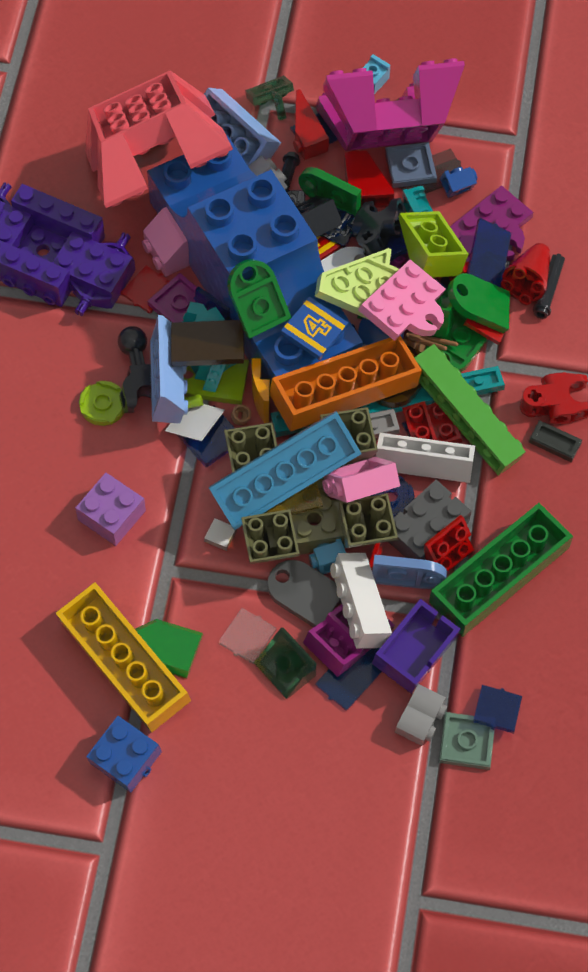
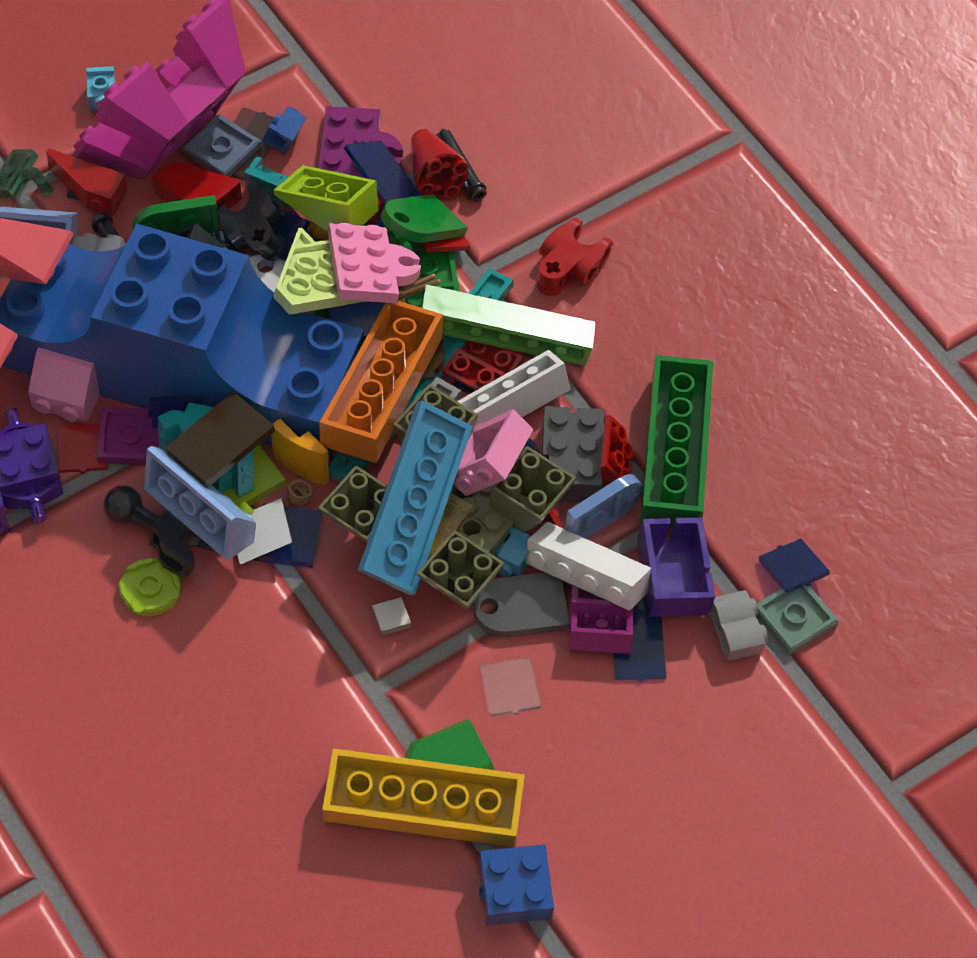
camera: 45 degrees left, 5 degrees down
medium lavender brick [75,473,146,546] -> none
green tile [227,259,292,339] -> none
clear green slope [254,628,317,699] -> none
blue tile [281,296,348,360] -> none
pearl dark grey tile [529,420,582,462] -> none

